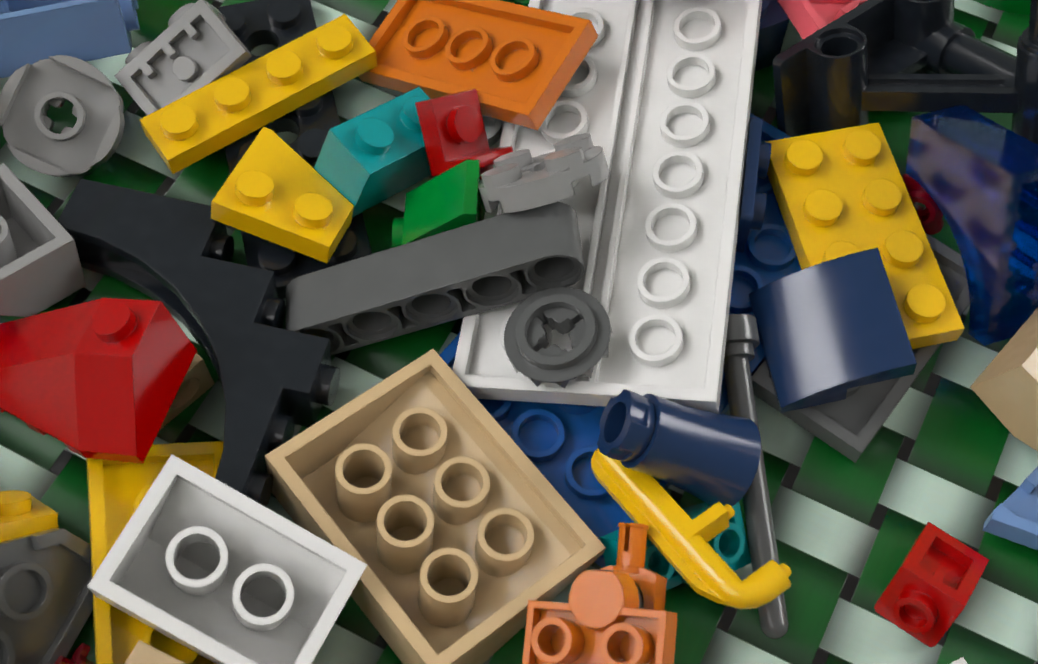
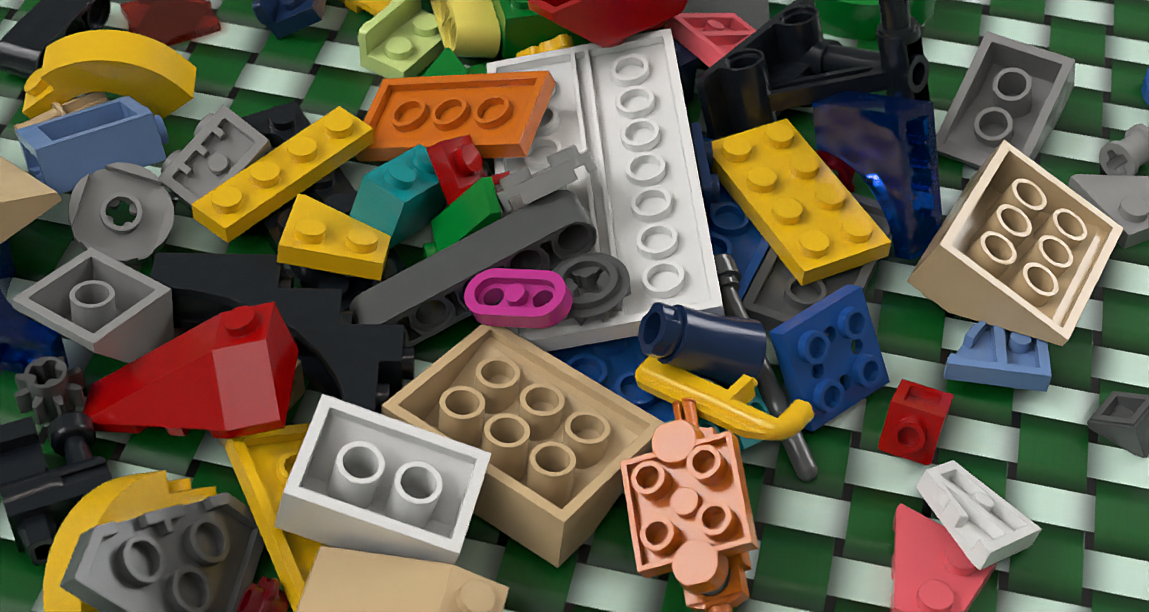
camera: 15 degrees left, 15 degrees down
dark blue slope [749,248,917,413] -> none
none -> dark pink plate [464,268,573,329]
none -> blue plate [769,284,890,431]

